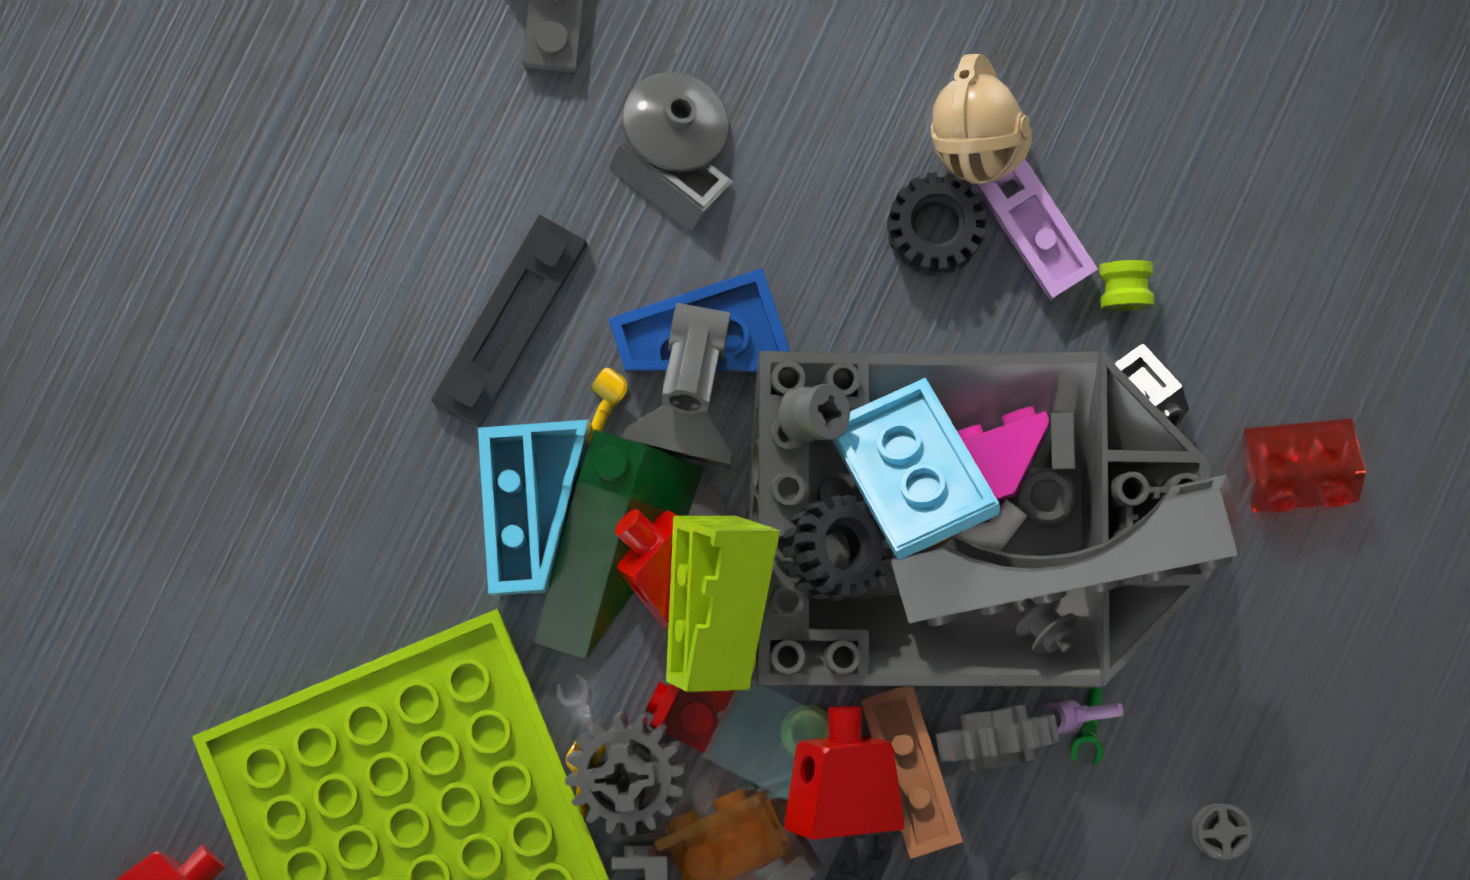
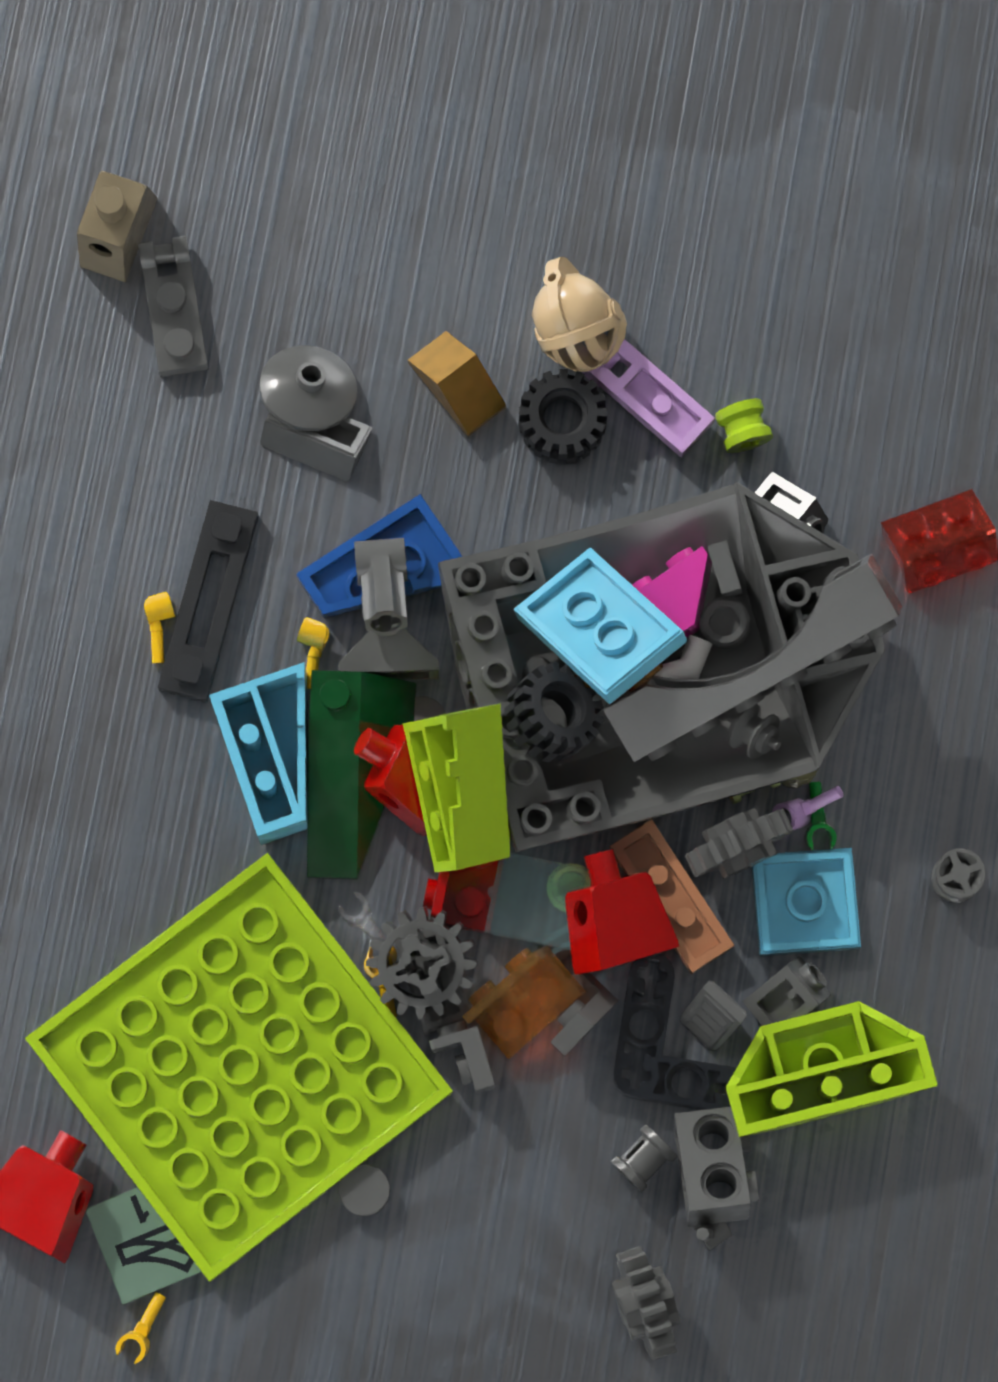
camera: 20 degrees left, 5 degrees down
dark grey wheel [779,384,850,442] -> none
none -> yellow hand [144,592,175,664]
none -> pearl gold slope [408,331,506,436]
none -> medium azure tile [752,848,861,956]

